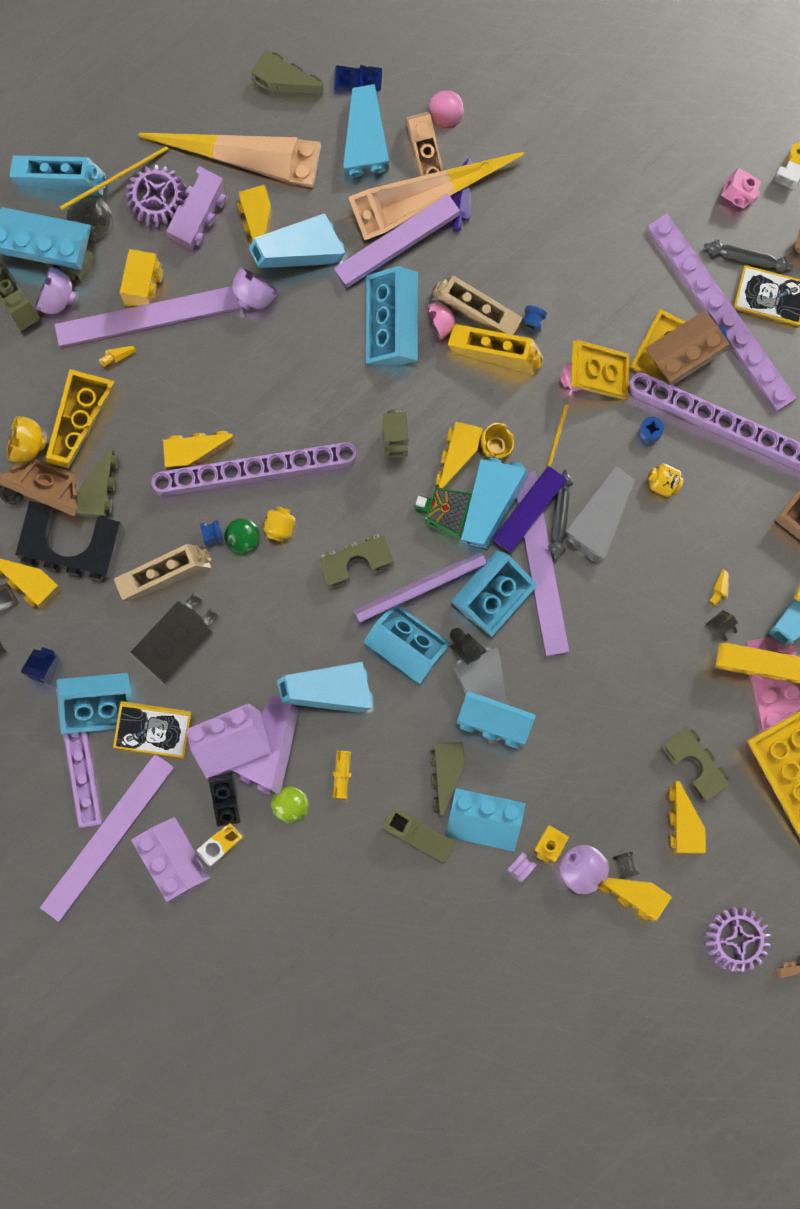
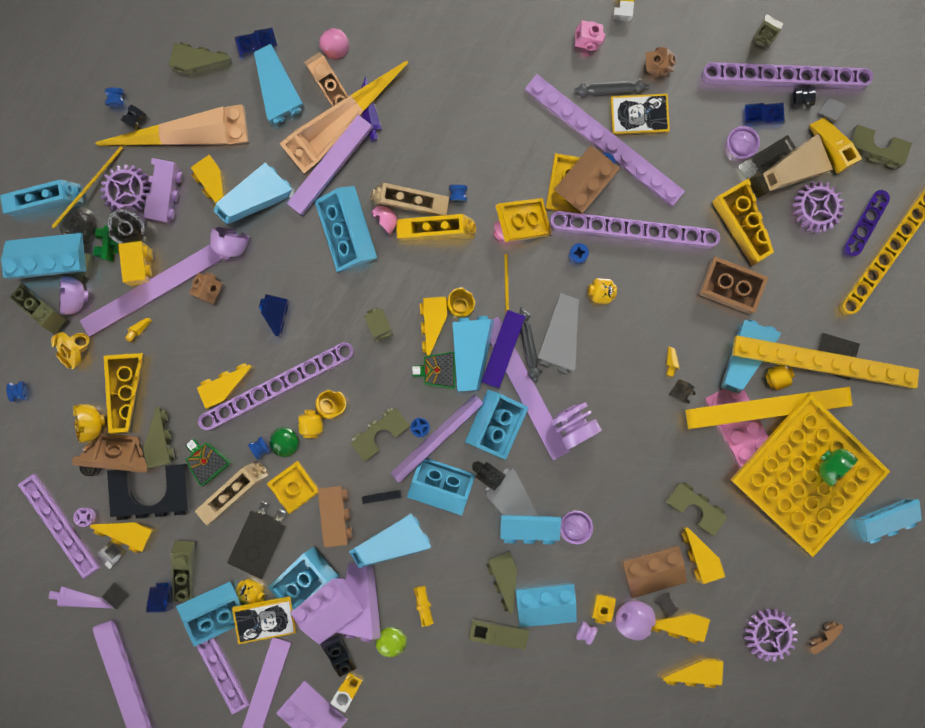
camera: 15 degrees left, 5 degrees up
none -> yellow tile [51,332,89,369]
none -> green hips [93,225,125,262]
none -> blue wheel [105,88,124,107]
none -> clear smoke cylinder [107,206,147,244]
none -> black wheel [121,104,146,130]
none -> olive slope [171,541,195,603]
none -> torso [185,439,232,487]
none -> medium nougat brick [189,272,222,304]
none -> yellow head [235,579,266,605]
none -> clear blue slope [259,294,290,338]
none -> yellow tile [266,461,318,514]
none -> medium azure slope [268,547,339,610]
none -> yellow hair [315,390,346,419]
none -> medium nougat brick [318,486,353,548]
none -> black tile [362,490,403,504]
none -> blue wheel [410,418,430,437]
none -> lavender wheel [551,402,602,450]
none -> lavender hat [560,511,593,545]
none -> medium nougat slope [621,545,687,598]
none -> yellow slope [661,658,724,688]

